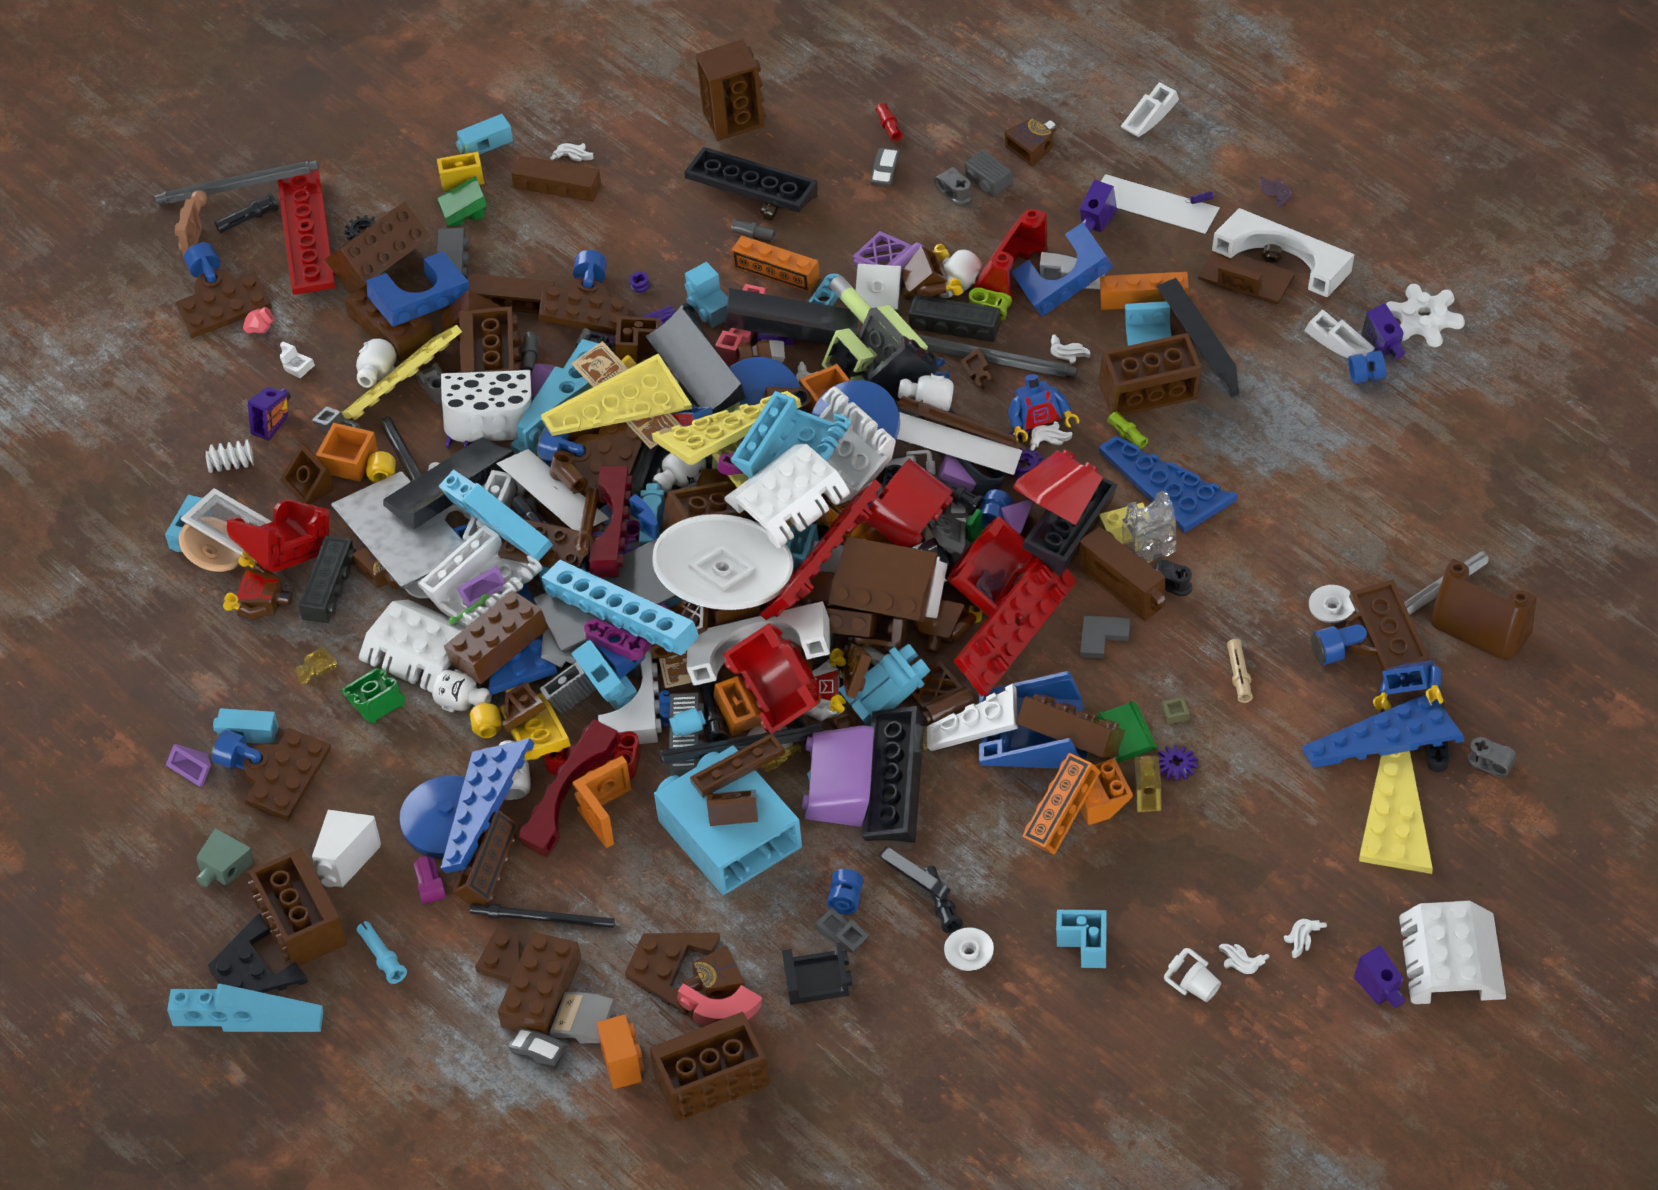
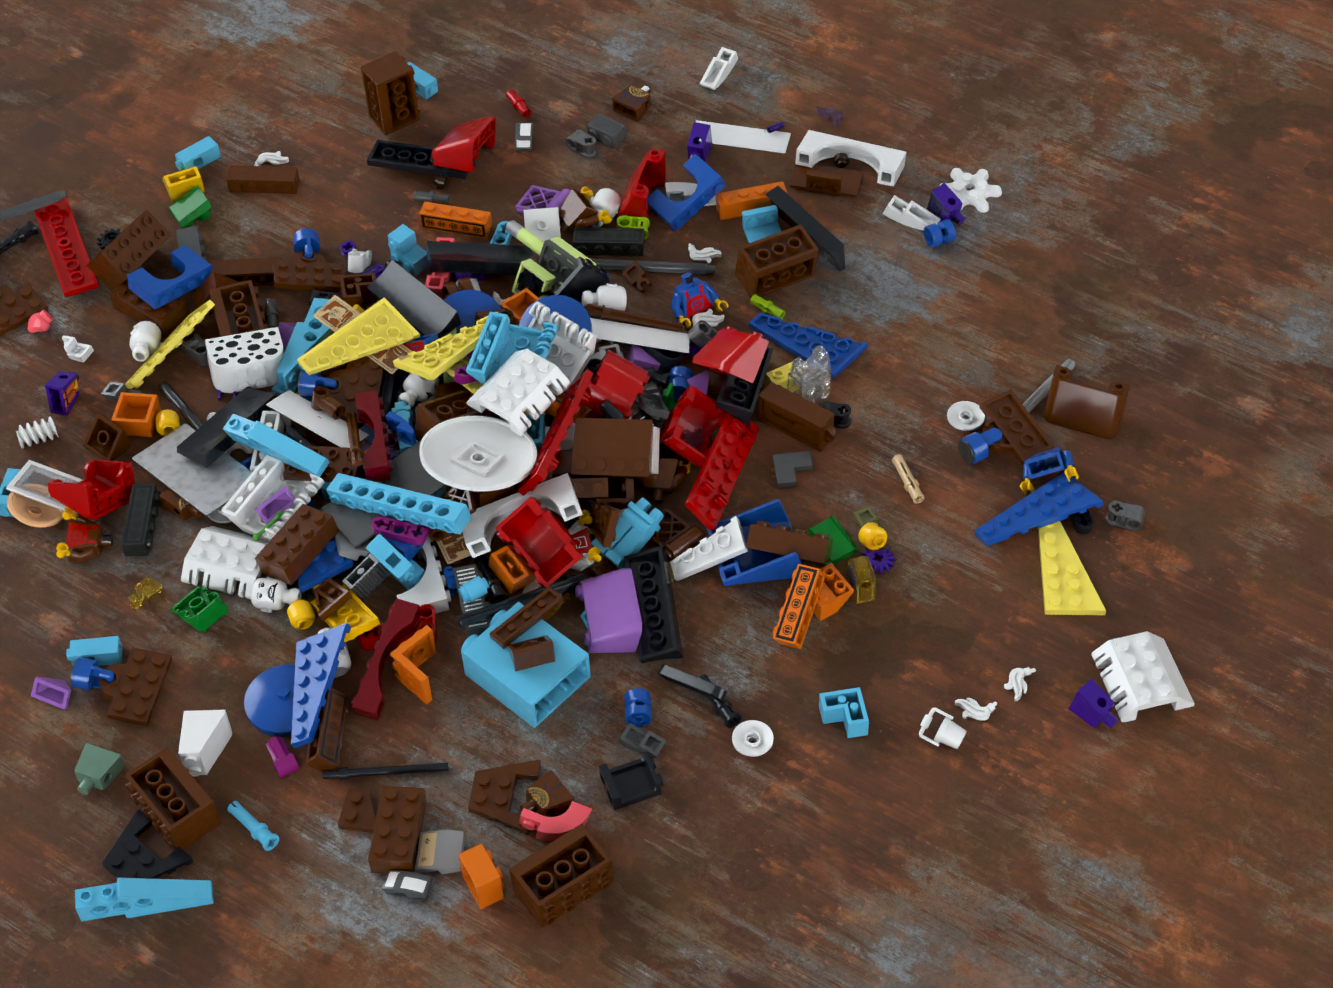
camera: 15 degrees left, 0 degrees up
none -> white piece [348,249,372,273]
none -> medium azure brick [407,62,438,100]
none -> red windscreen [431,116,496,173]
none -> black cone [599,400,626,419]
none -> flat silver piece [688,320,718,348]
none -> yellow head [858,522,887,551]

